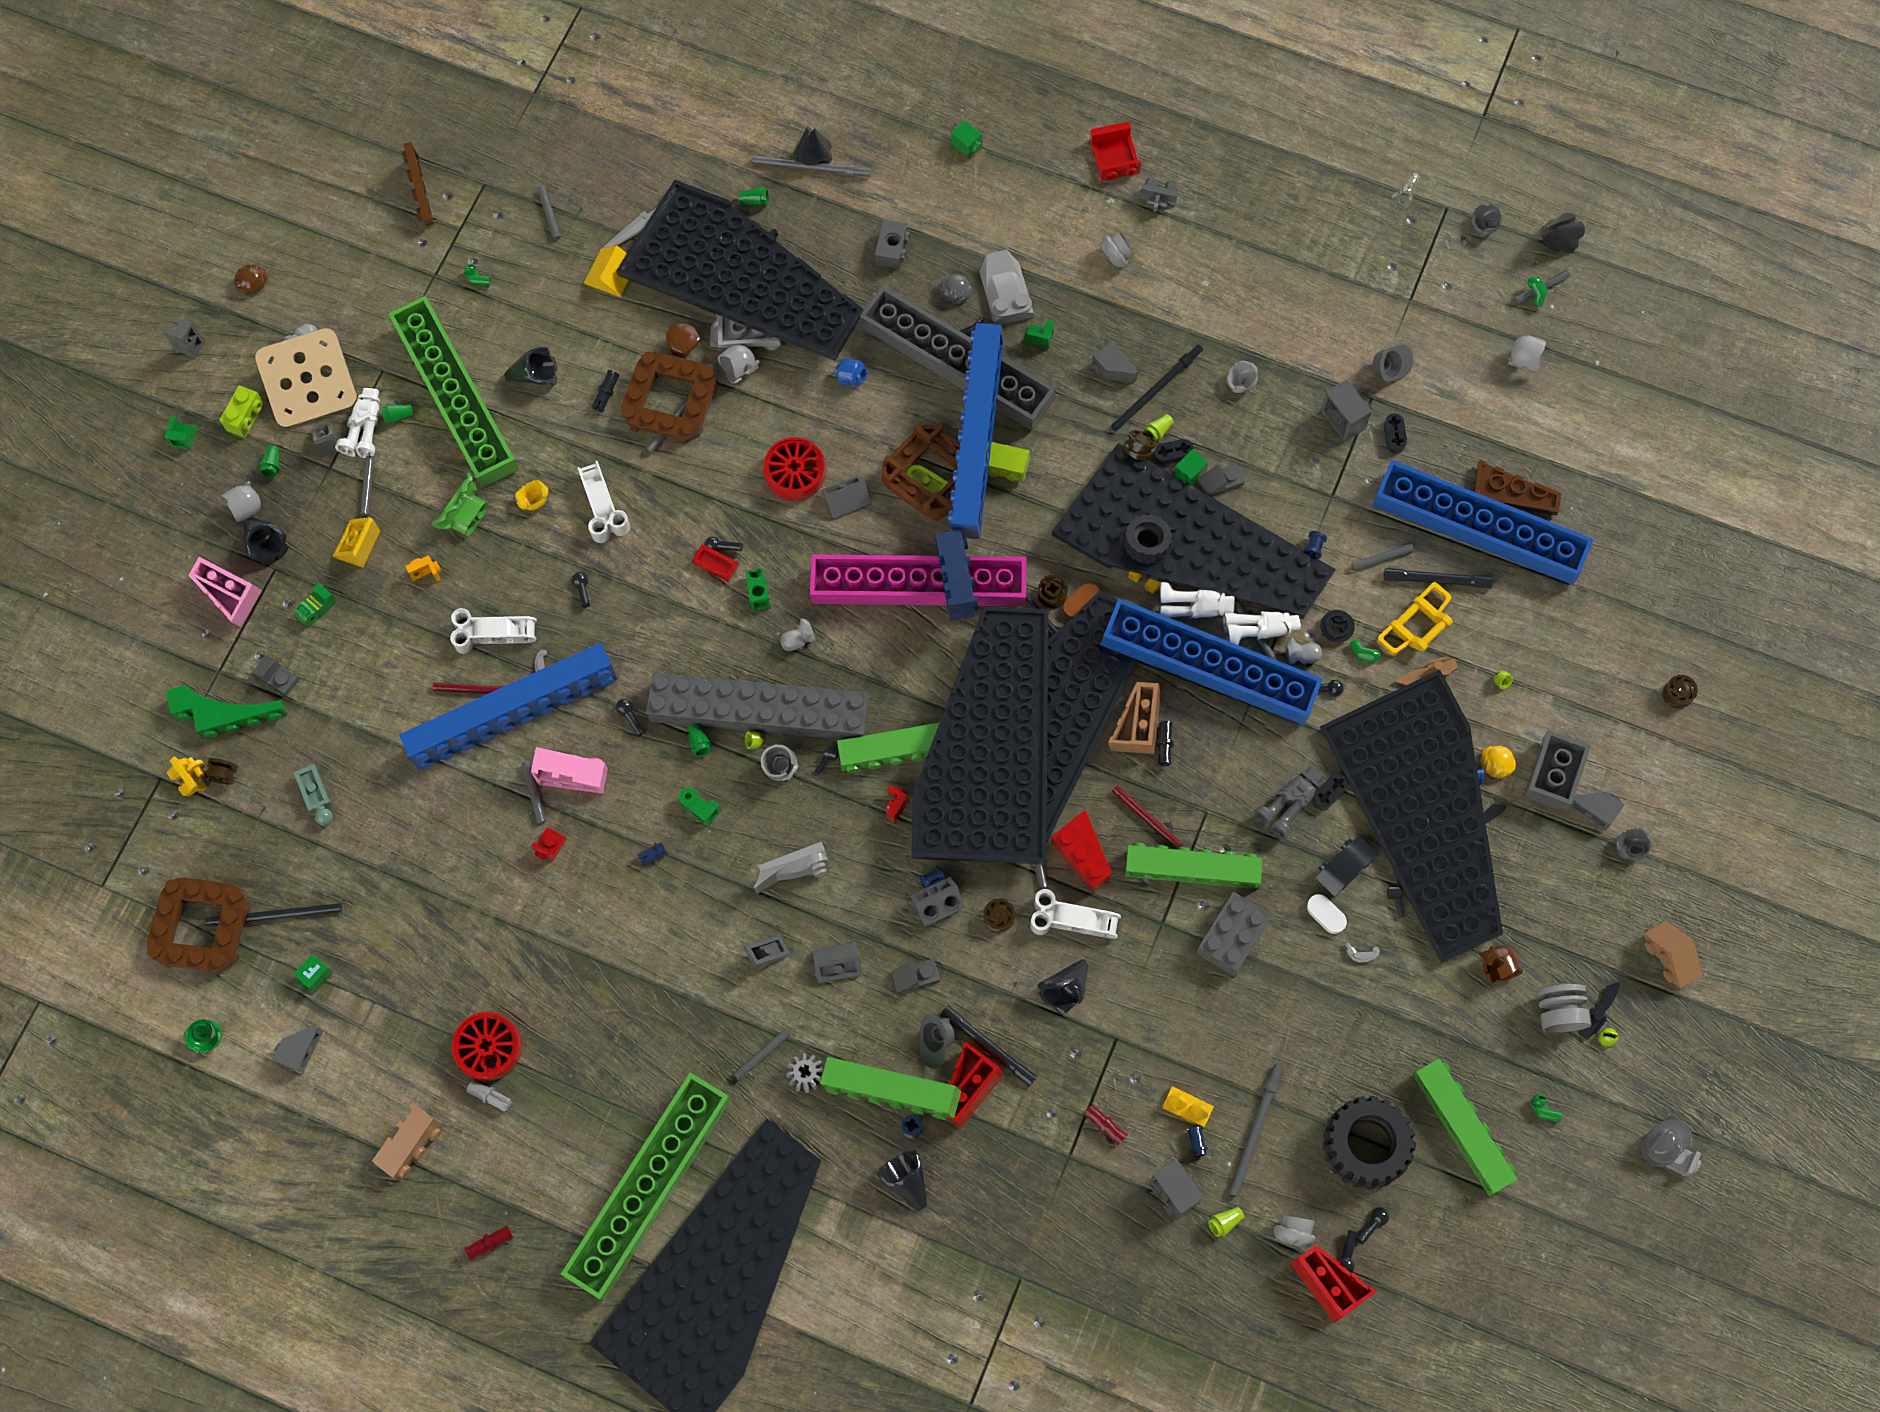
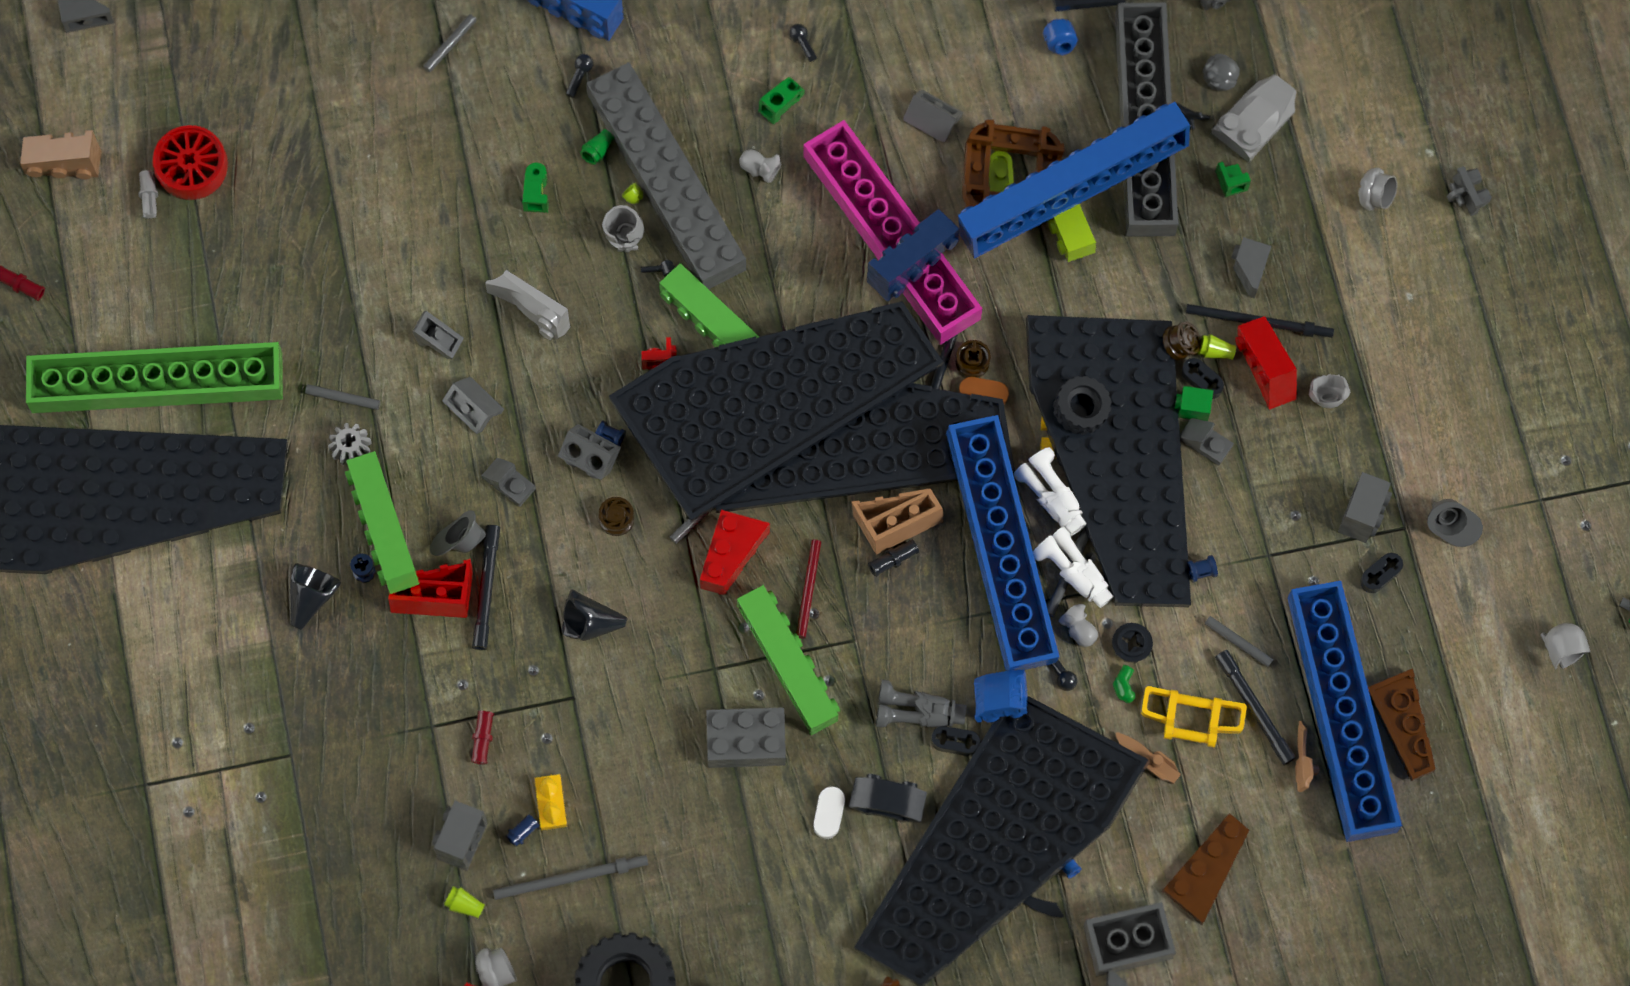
camera: 50 degrees right, 0 degrees up
bright pink wedge [531,747,608,794] -> none
red bracket [531,827,567,862] -> none
dark blue pin [637,842,667,866] -> none
red tile [691,544,739,583] -> none
red piece [763,437,827,501] -> none
white piece [1030,889,1121,939] -> none
red panel [1089,121,1141,181] -> none
light grey piece [1346,943,1380,963] -> none
black hand [1387,887,1405,918] -> none
yellow hair [1480,745,1516,779] -> none
lime hinge [1493,670,1513,690] -> none
none -> blue slope [974,670,1028,723]
none -> reddish brown wing [1162,813,1249,925]
none -> red wedge [1235,316,1297,410]
none -> medium nougat piece [1295,721,1320,792]

